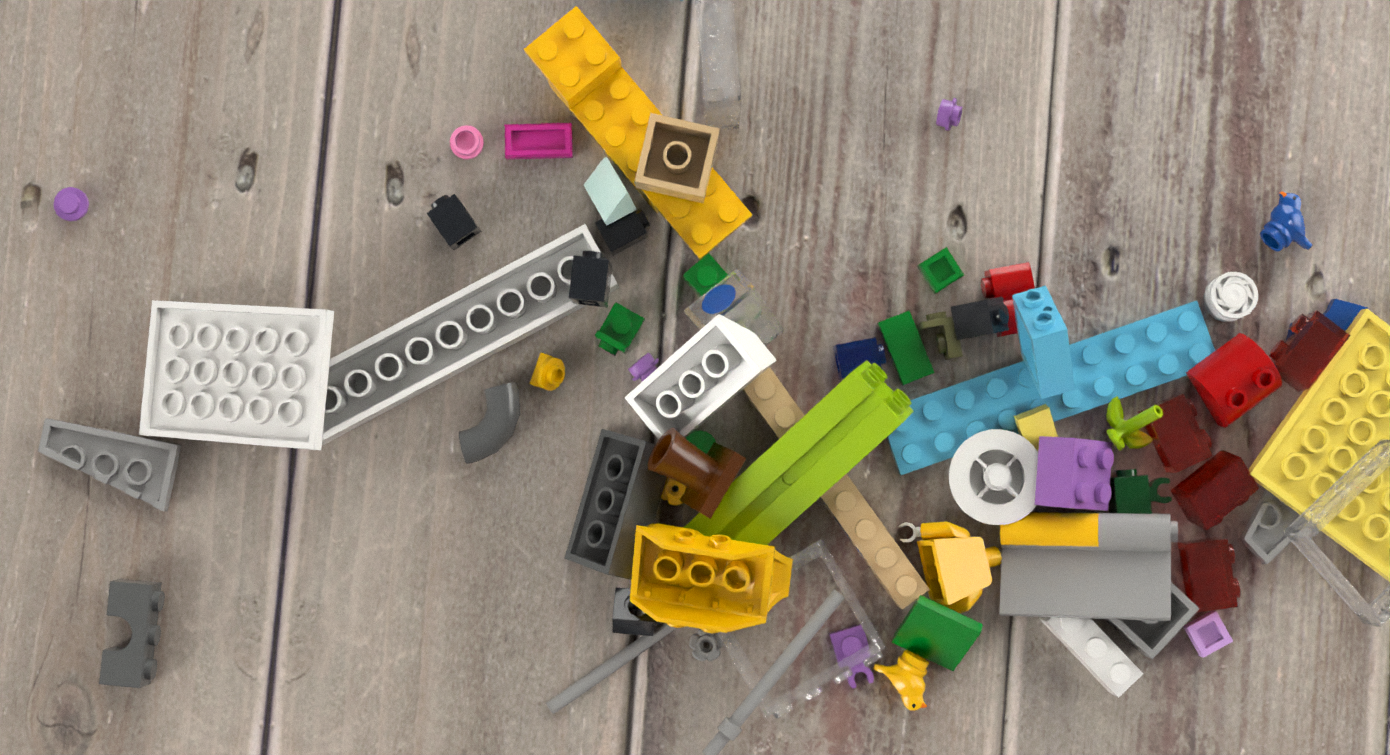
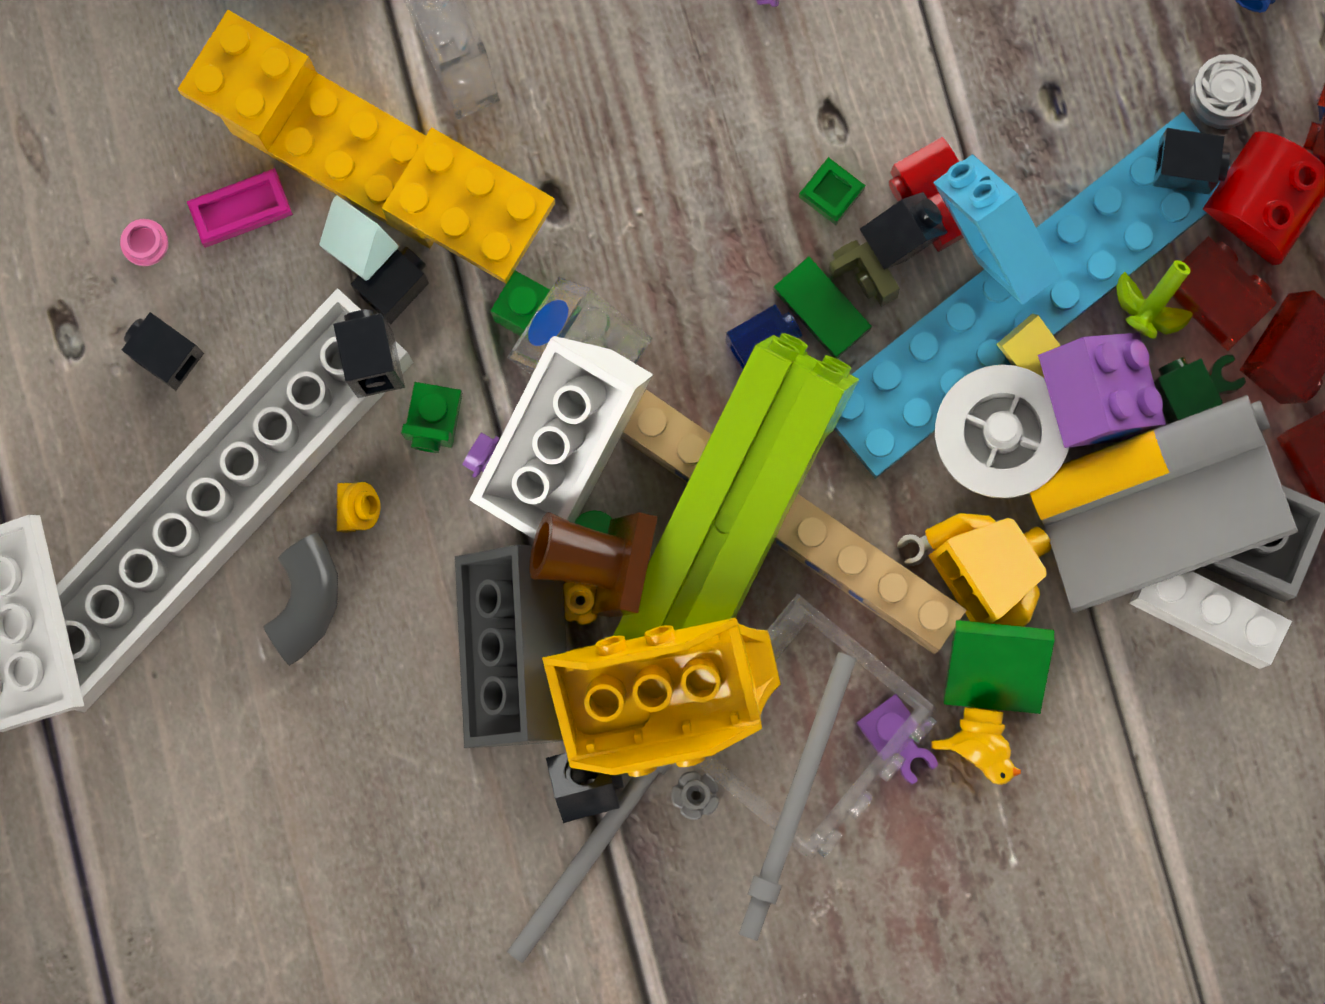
camera: 15 degrees left, 5 degrees down
tan brick [635,113,720,203] -> none
none -> black brick [1153,128,1230,195]

